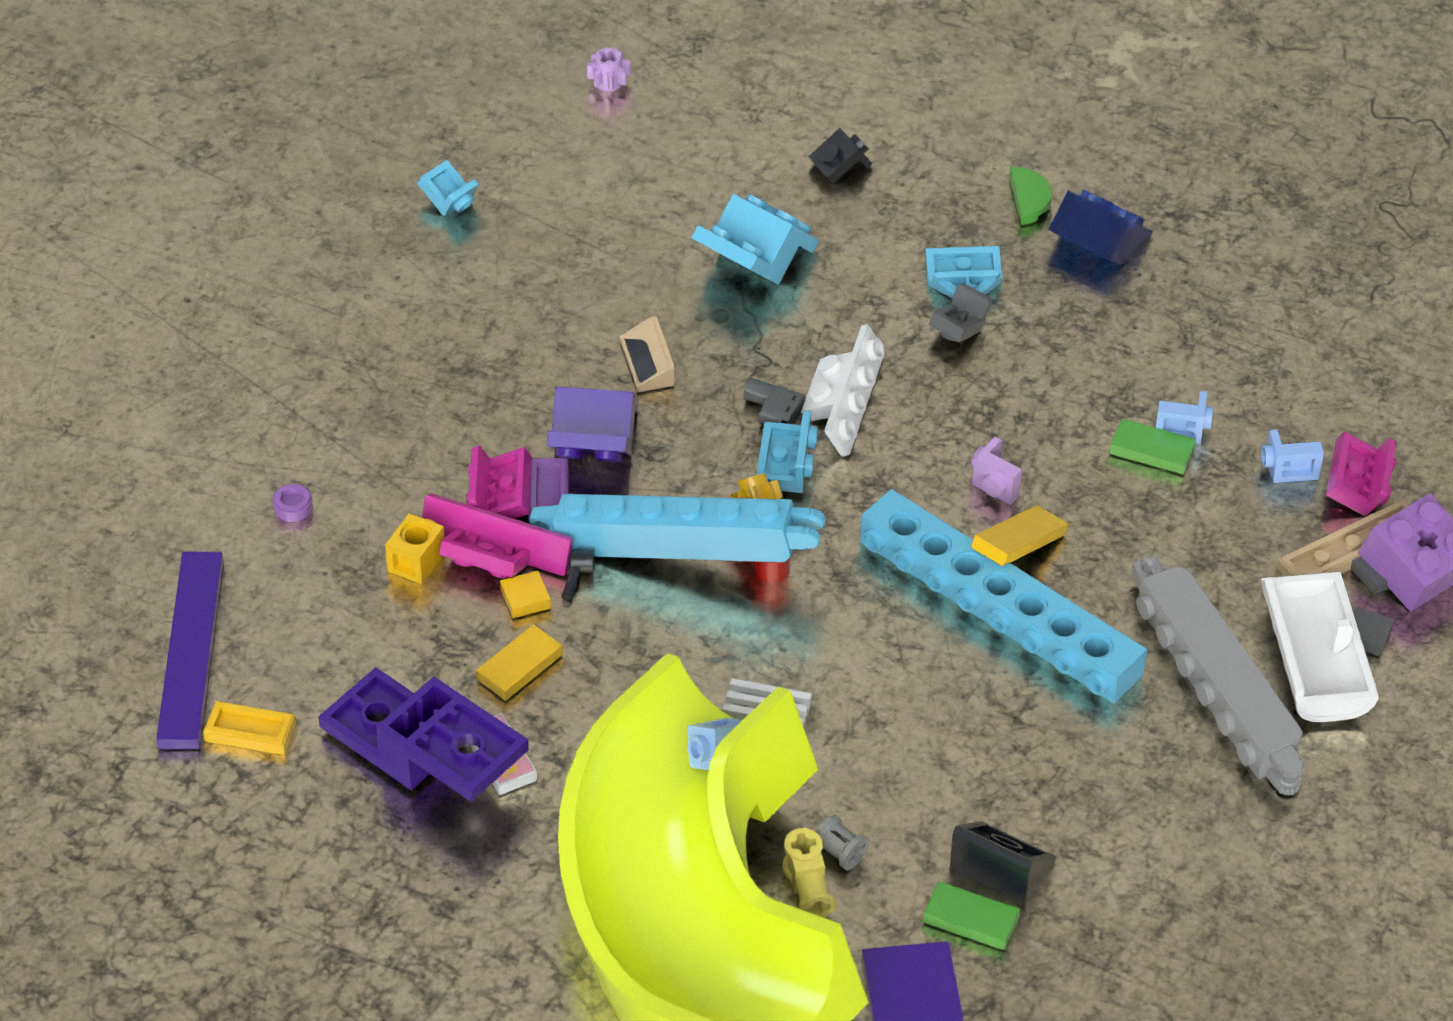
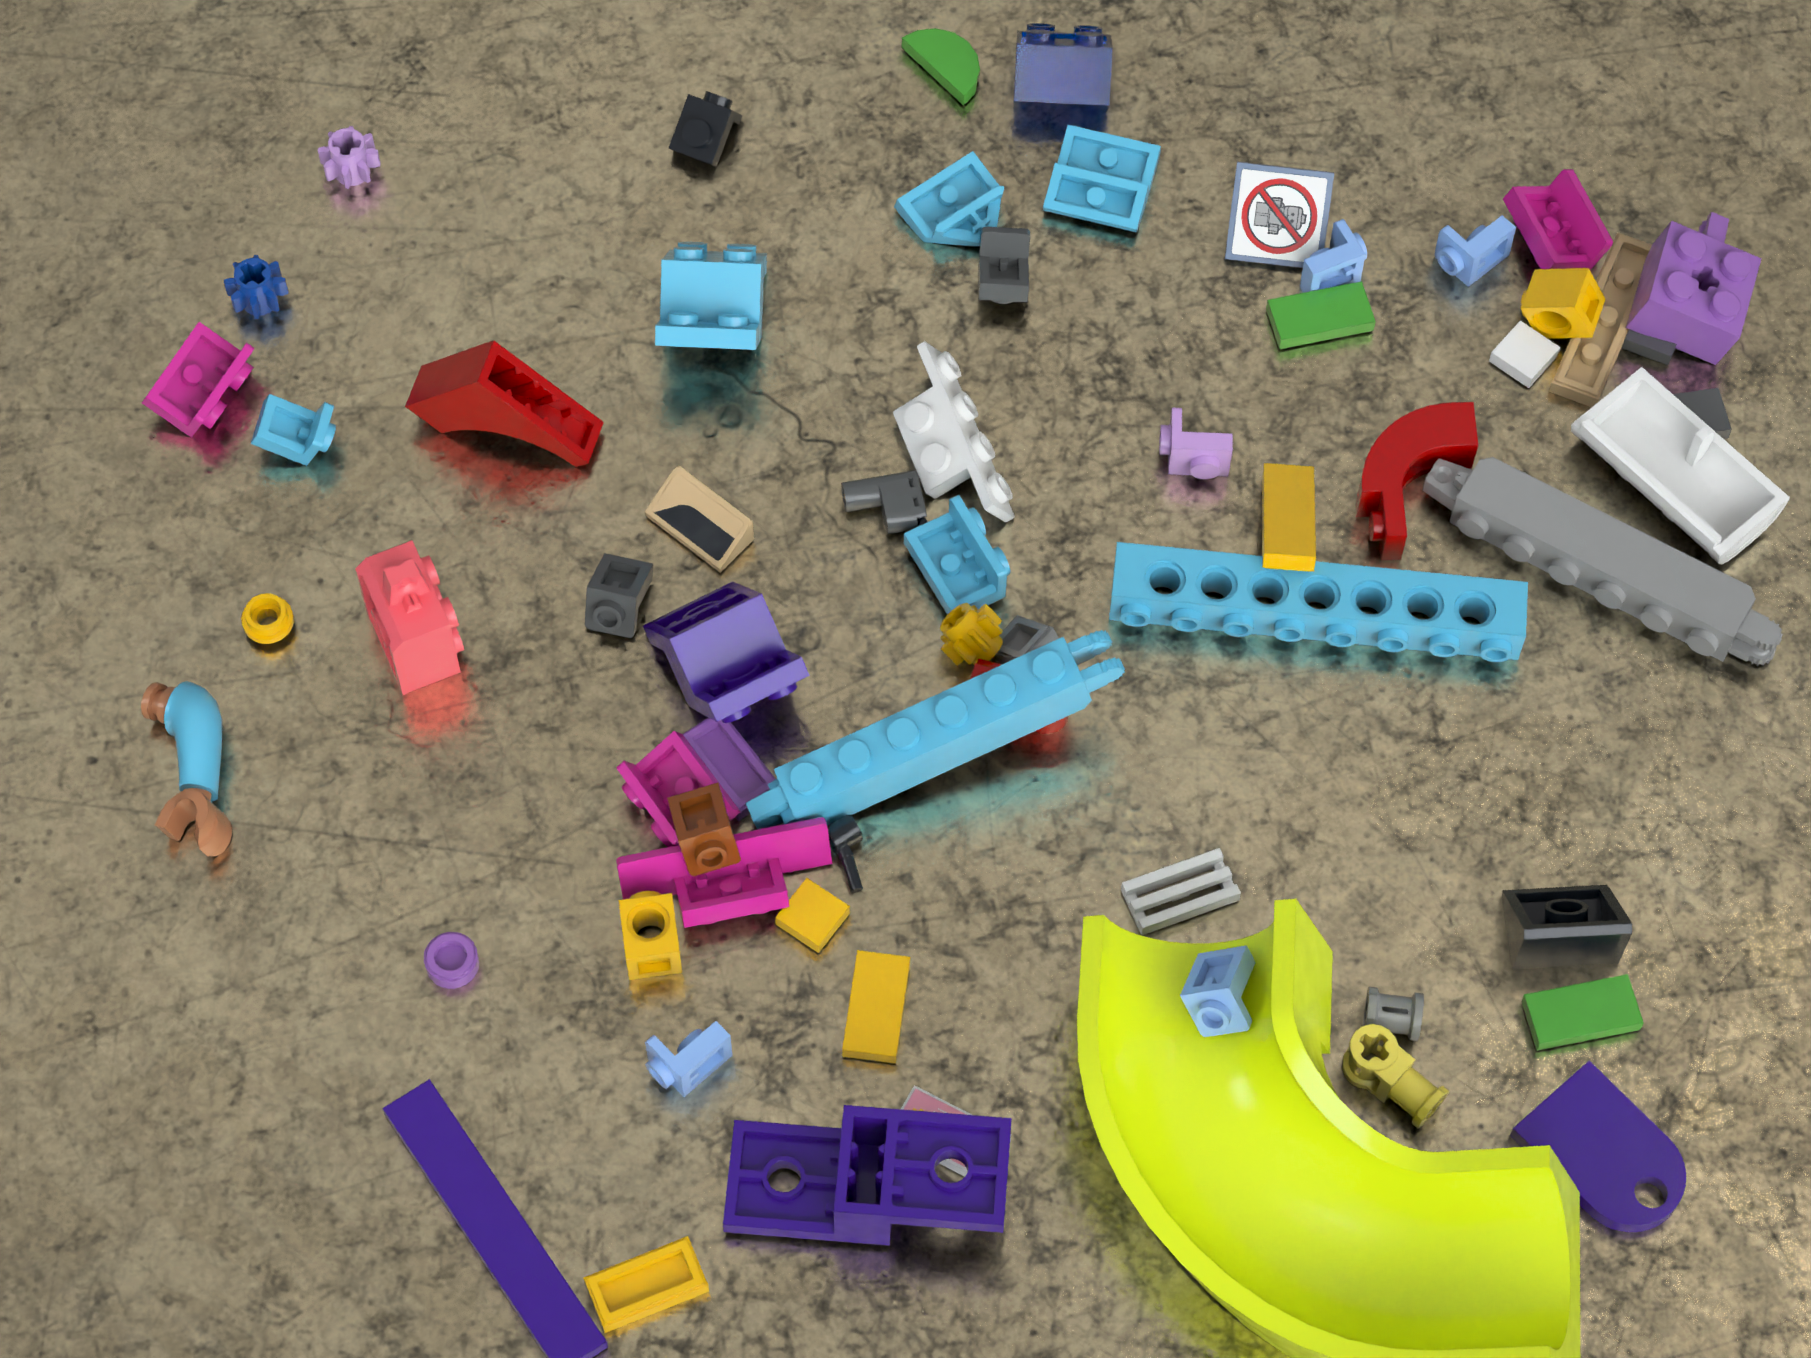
camera: 35 degrees left, 15 degrees up
none -> piece [141,681,232,857]
none -> dark pink bracket [142,322,255,438]
none -> blue gear [224,255,289,319]
none -> yellow plate [241,593,294,644]
none -> coral hinge [355,540,464,695]
none -> red arch [405,340,604,467]
none -> dark grey bracket [585,553,653,638]
none -> light blue bracket [645,1021,733,1097]
none -> dark orange bracket [667,783,741,876]
none -> medium azure slope [1043,125,1161,232]
none -> piece [1225,161,1334,268]
none -> red arch [1356,402,1479,560]
none -> white tile [1489,320,1560,388]
none -> yellow brick [1521,268,1605,339]

